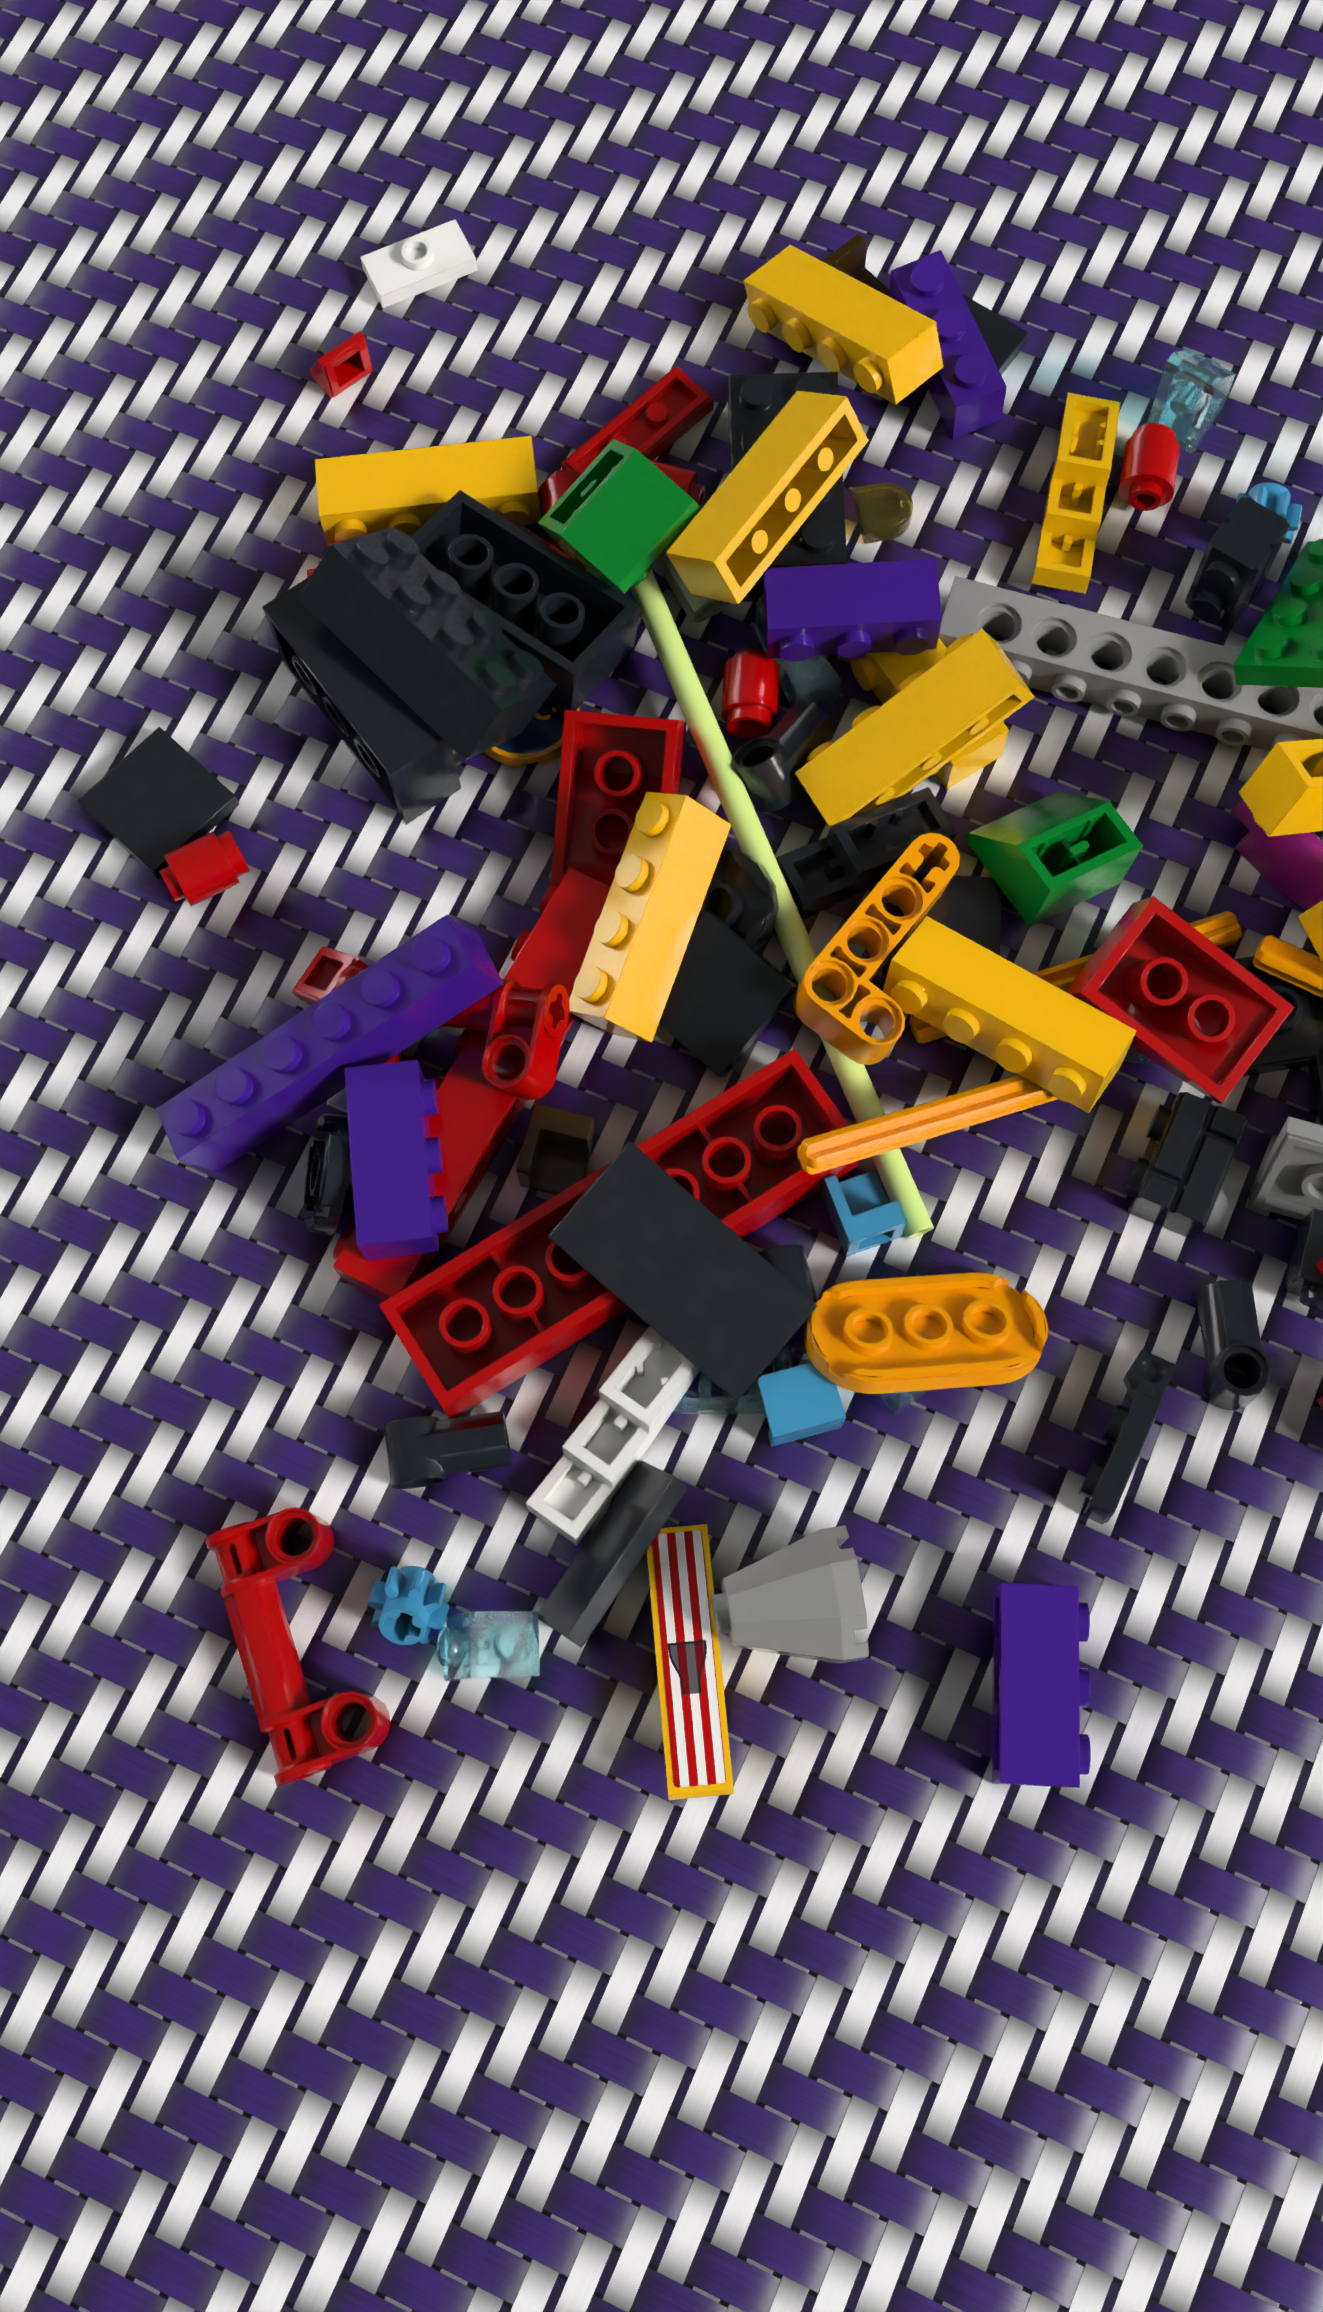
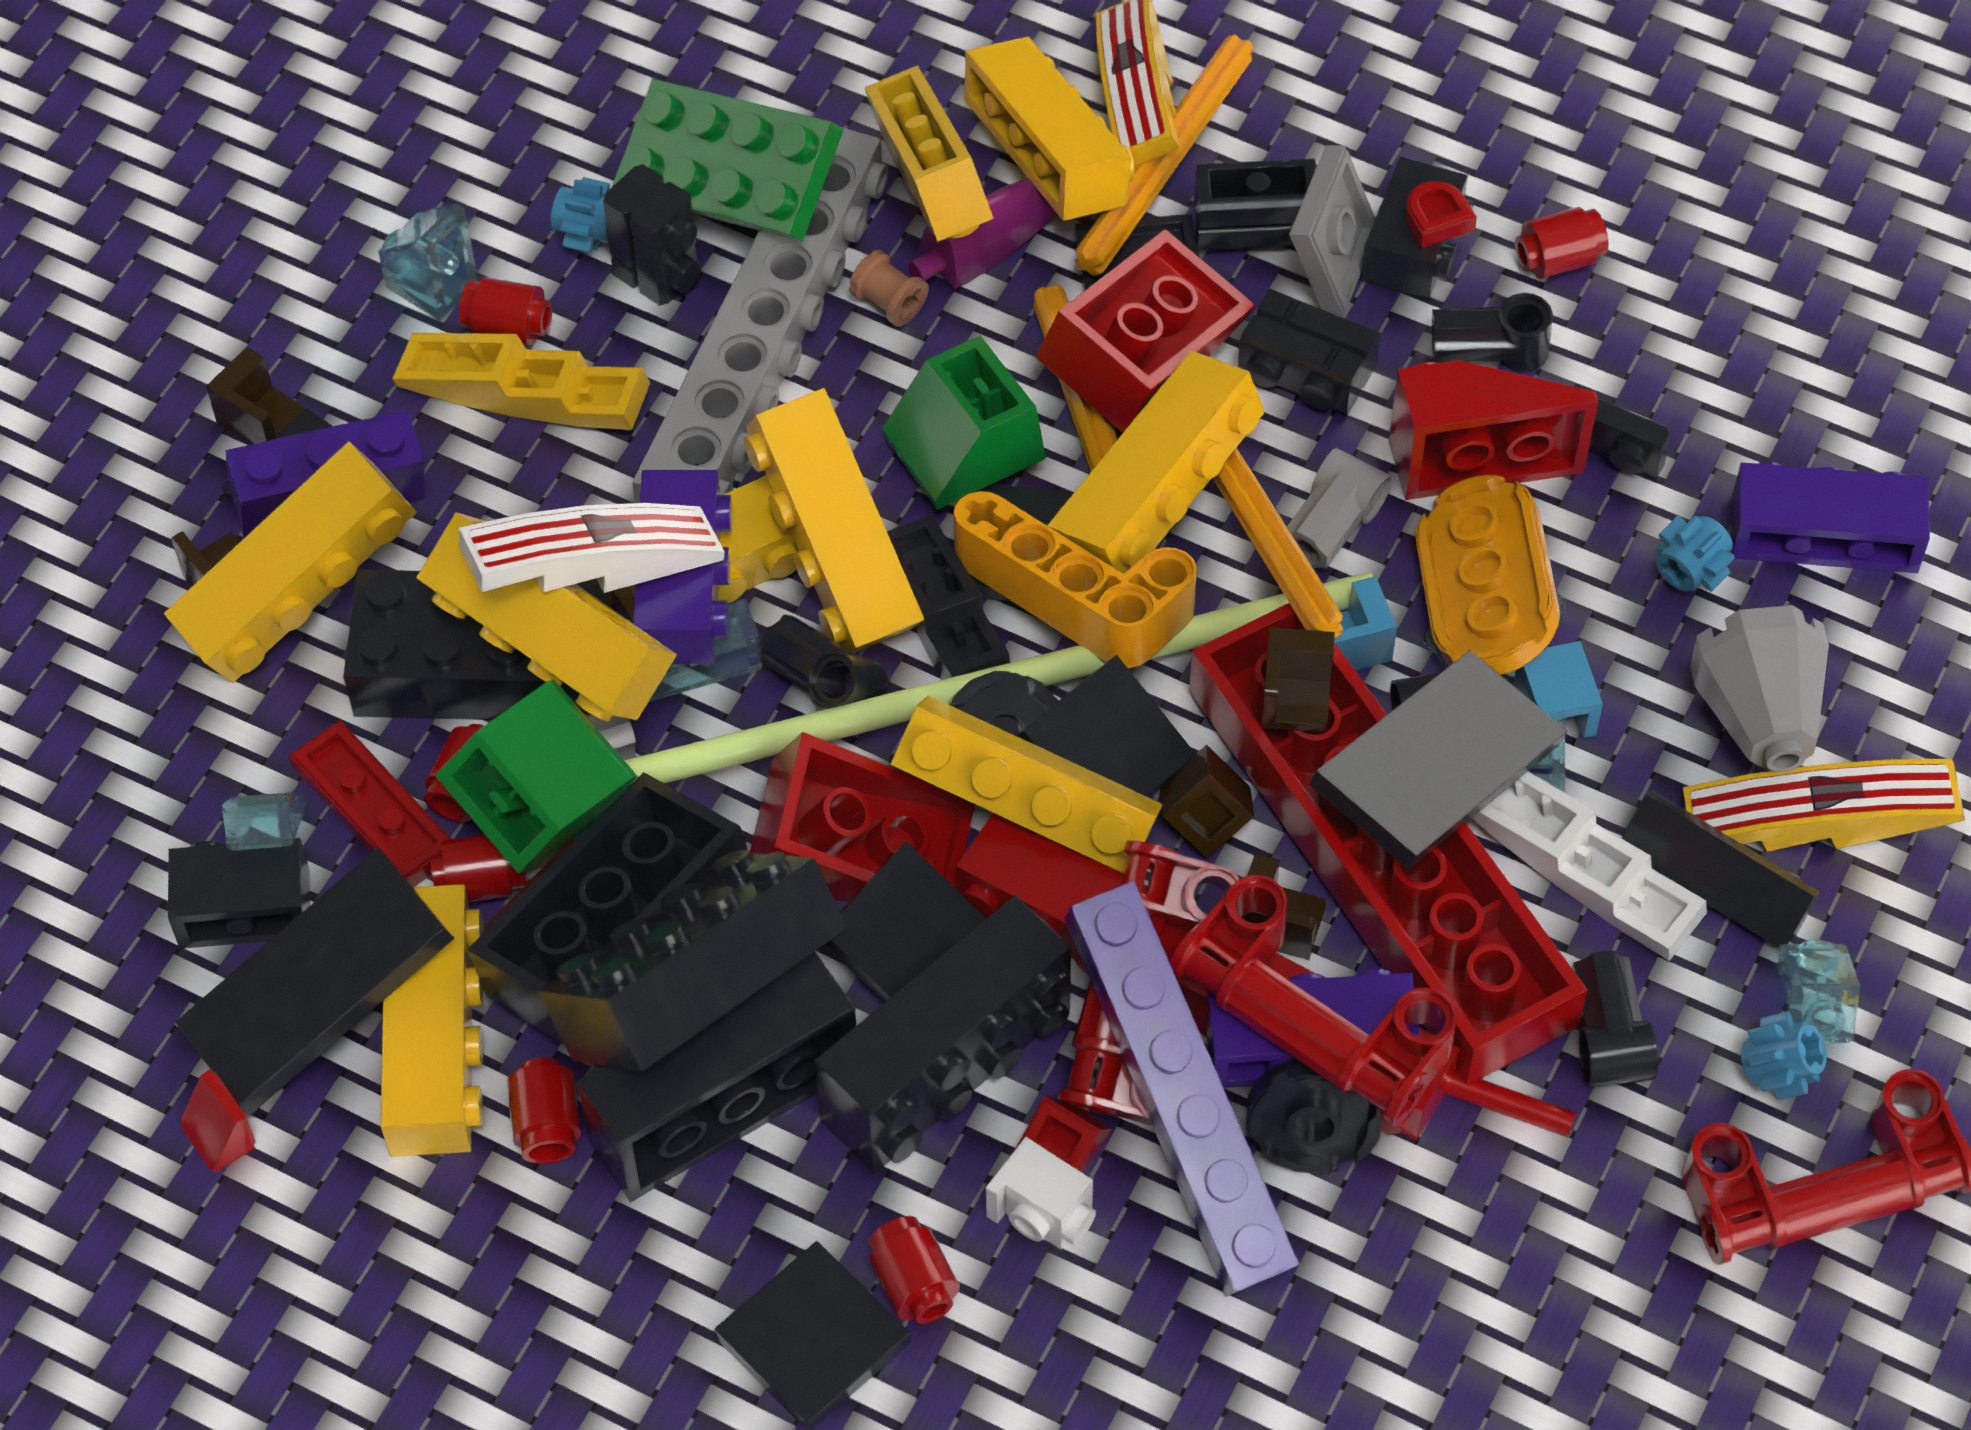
camera: 90 degrees left, 15 degrees down
white plate [360,219,478,308] -> none
red brick [721,649,780,739] -> none
none -> black brick [168,835,310,949]
none -> black tile [175,847,454,1116]
none -> dark brown panel [206,347,306,444]
none -> clear light blue slope [222,792,306,851]
none -> slope [459,503,725,593]
none -> black brick [814,895,1071,1174]
none -> black tile [824,841,987,1003]
none -> nougat bush [849,250,929,326]
none -> white brick [986,1137,1096,1249]
none -> dark brown panel [1160,744,1254,858]
none -> red piece [1170,875,1456,1127]
none -> dark brown panel [1262,627,1335,732]
none -> light grey piece [1287,448,1392,569]
none -> red slope [1389,360,1599,500]
none -> red bar [1445,1071,1577,1138]
none -> dark azure gear [1655,516,1735,592]

